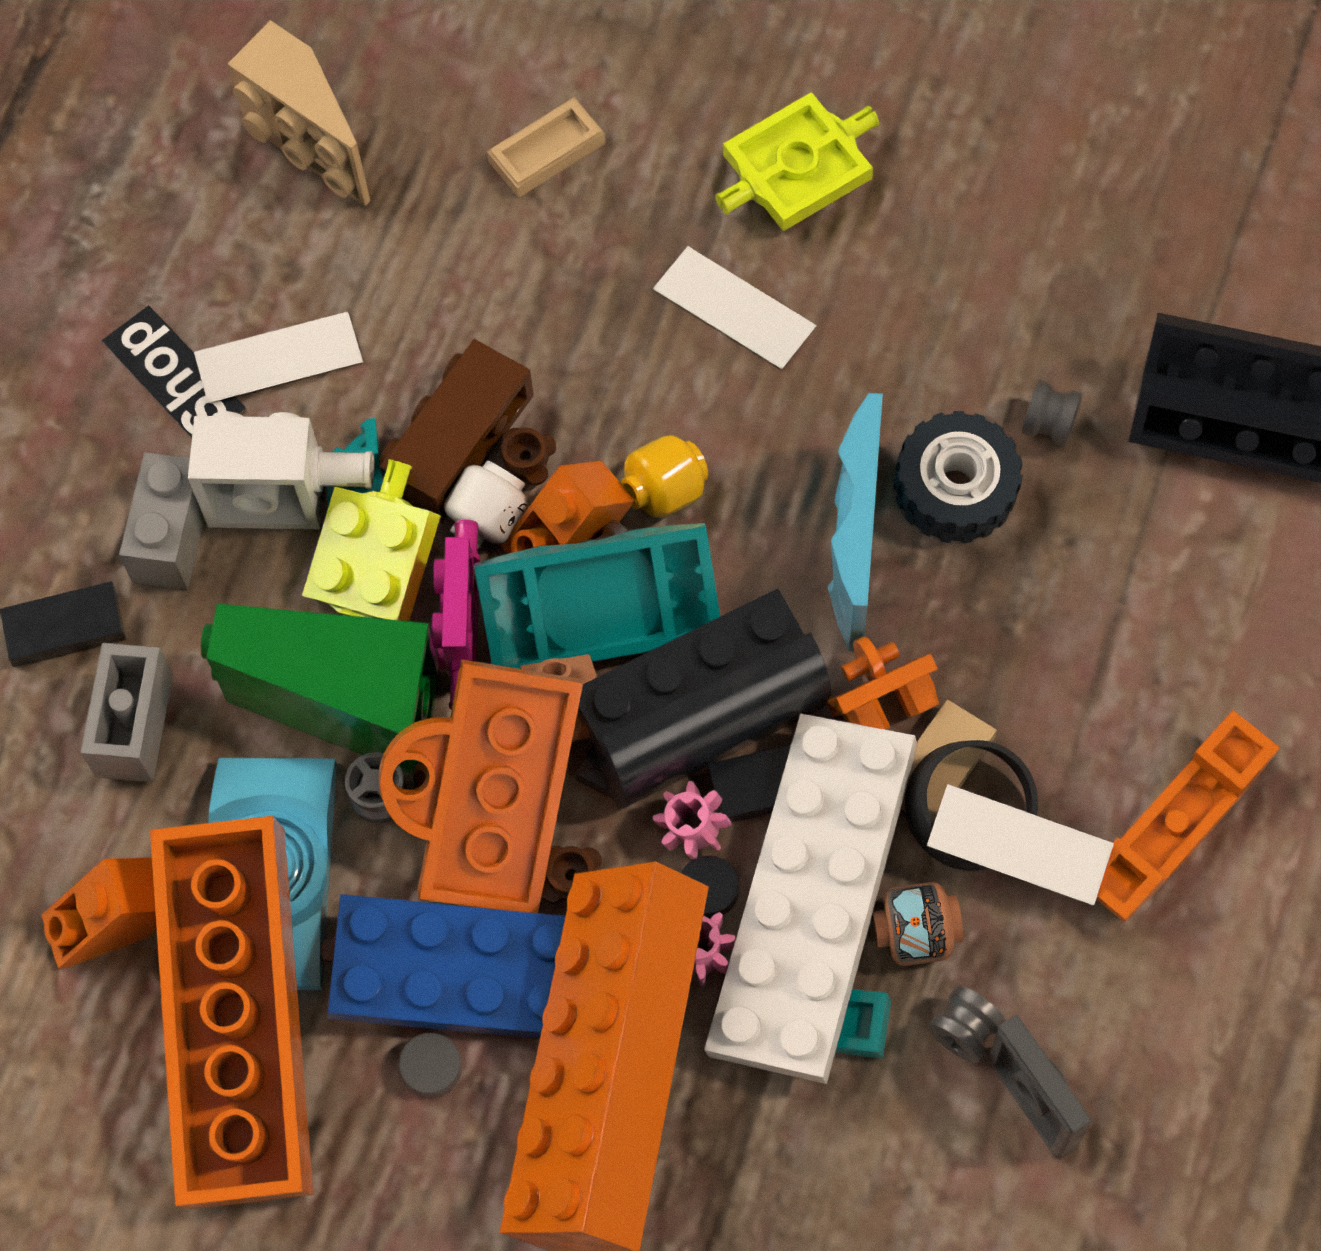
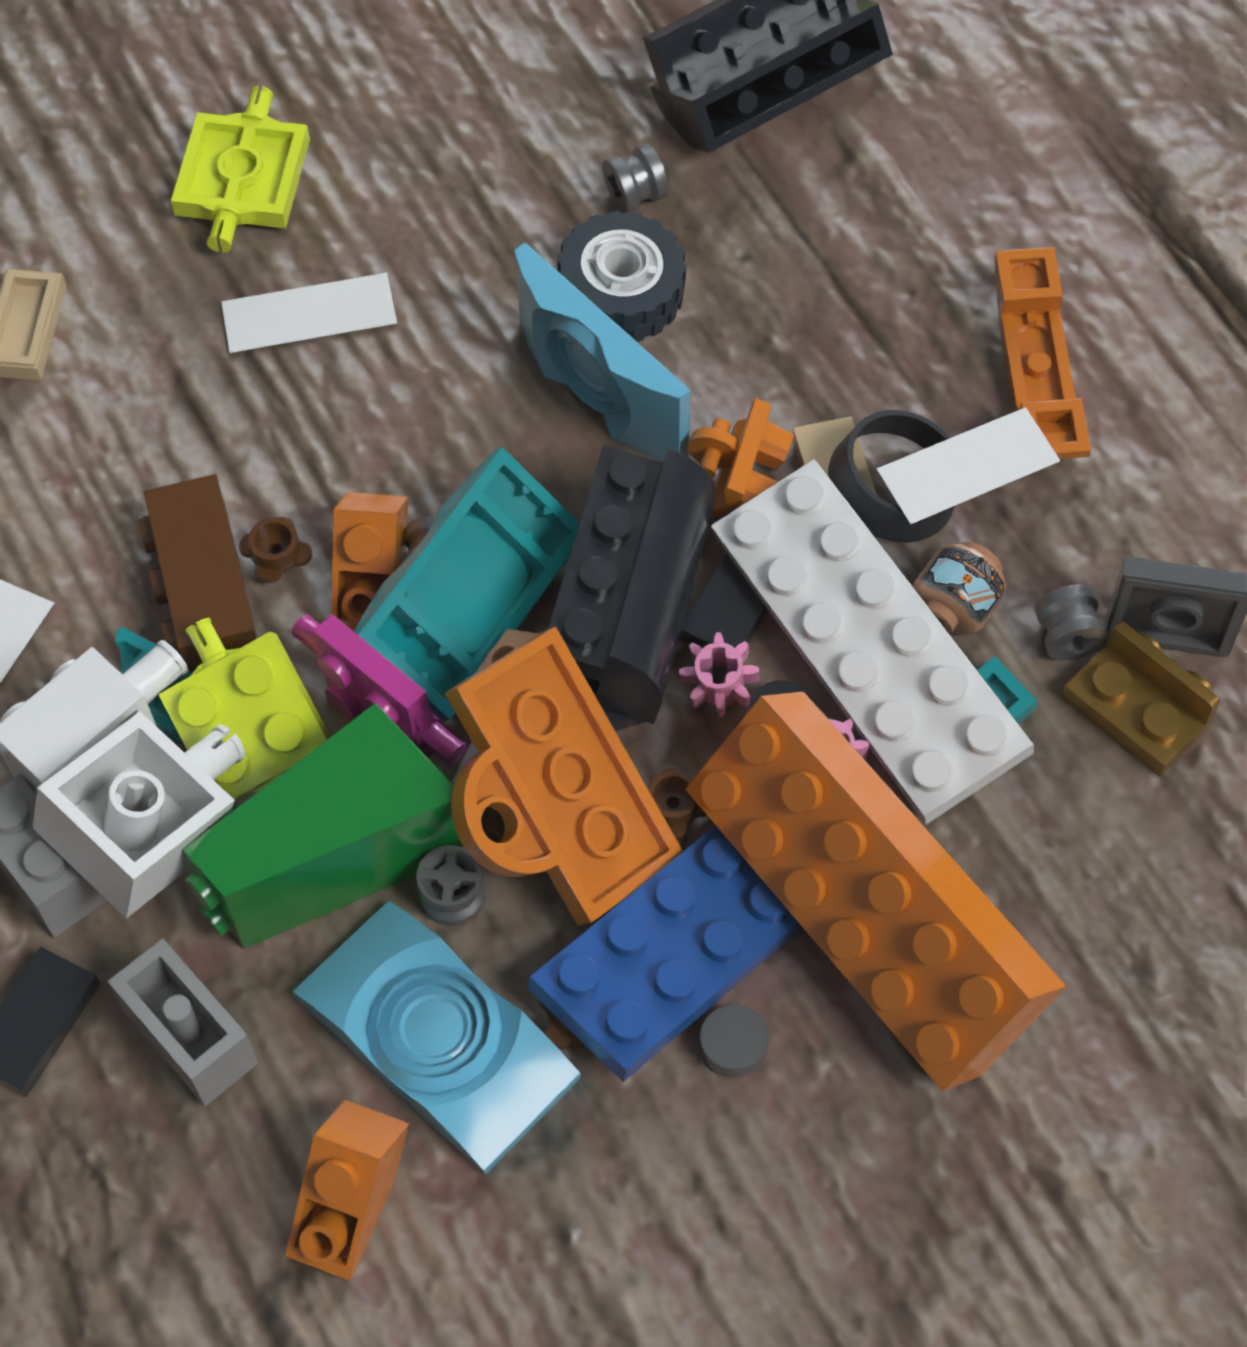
camera: 50 degrees left, 5 degrees down
orange brick [150,816,314,1209] -> none
white head [444,460,528,549] -> none
yellow head [621,435,708,518] -> none
none -> white brick [33,712,245,918]
none -> pearl gold bracket [1062,621,1220,777]

